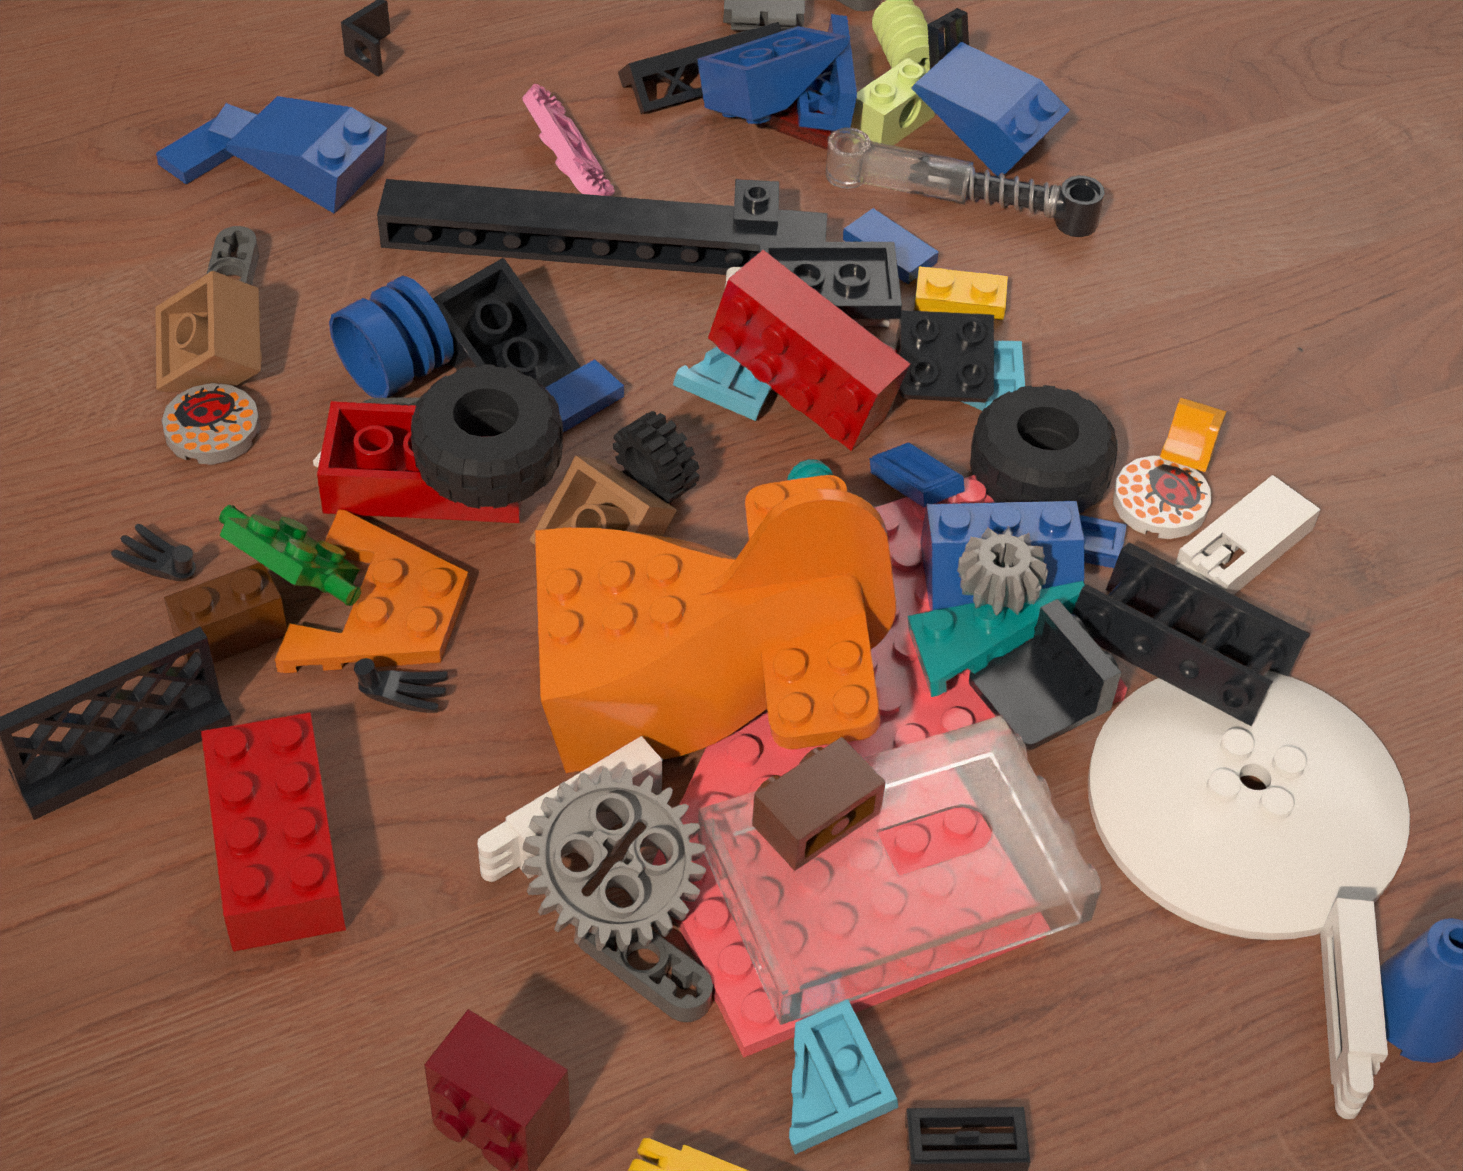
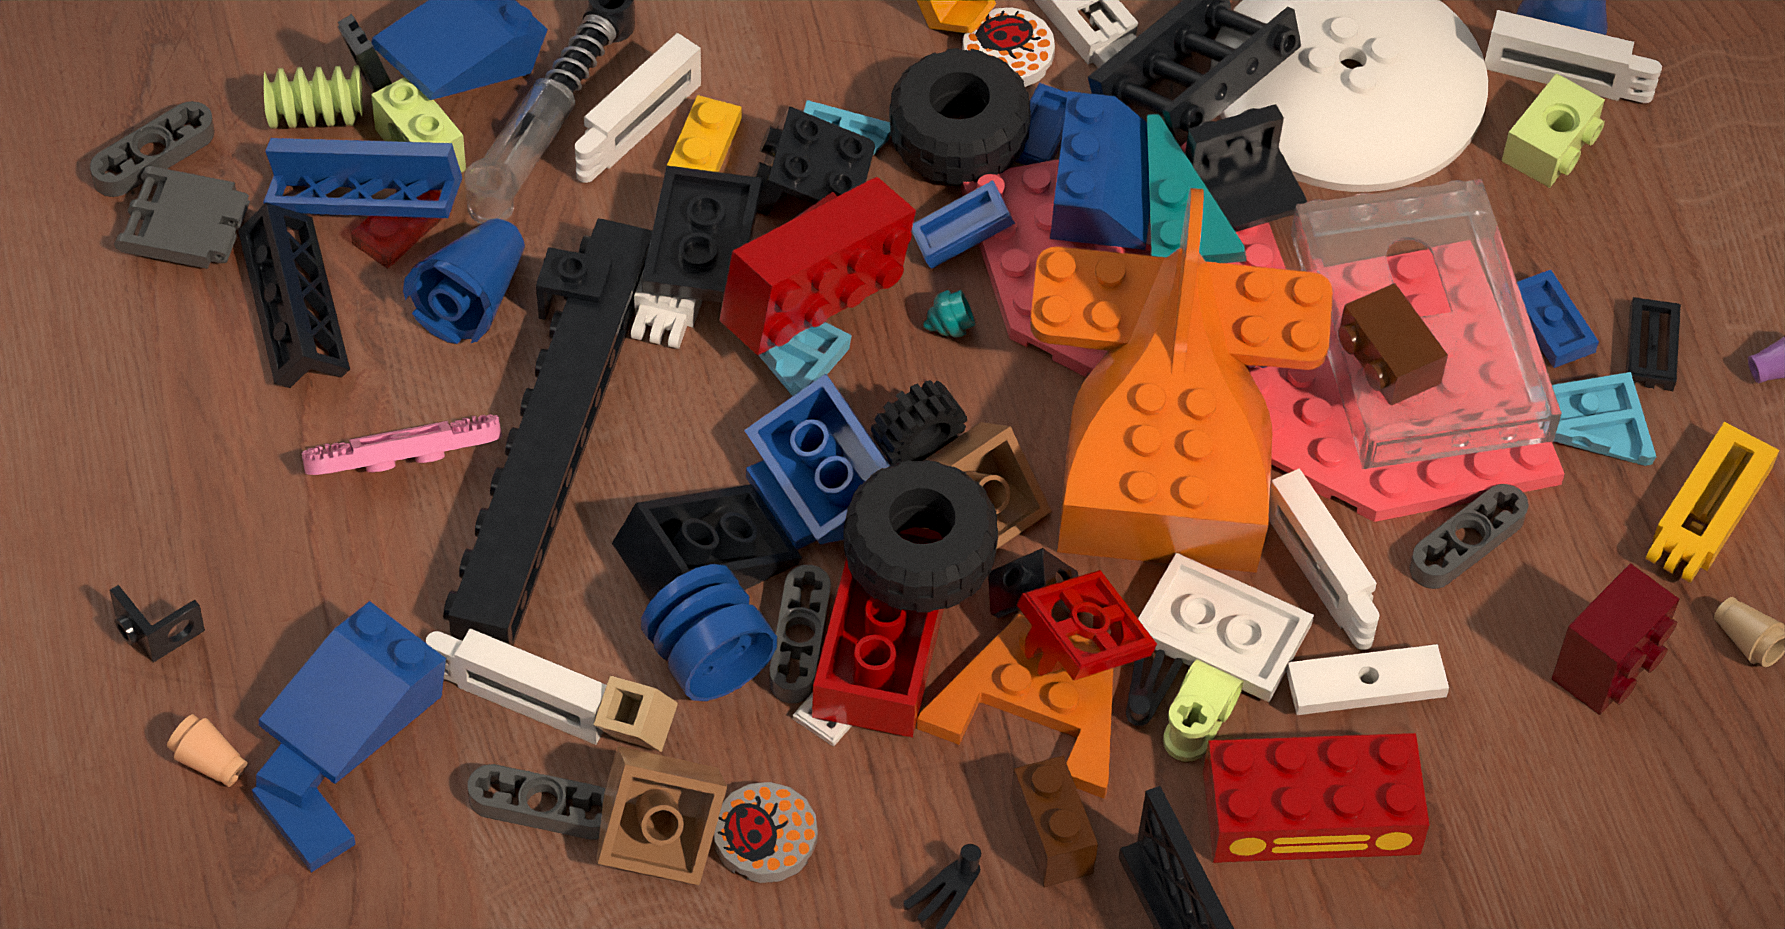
camera: 80 degrees left, 5 degrees up
green plate [219,505,361,606] -> none
light grey gear [522,768,706,952] -> none
blue slope [697,26,849,124] -> none
tile [843,208,939,284] -> none
light grey gear [957,526,1048,616] -> none
none -> light nougat cone [167,714,248,787]
none -> blue cone [403,218,525,344]
none -> white hinge [426,629,607,745]
none -> white hinge [575,33,701,183]
none -> tan brick [593,676,678,752]
none -> blue slope [744,374,890,544]
none -> black bracket [988,548,1081,618]
none -> red piece [1017,570,1158,681]
none -> white plate [1138,553,1314,702]
none -> yellowish green piece [1163,659,1244,762]
none -> white tile [1286,644,1449,715]
none -> yellowish green brick [1502,73,1605,188]
none -> blue plate [1506,270,1599,368]

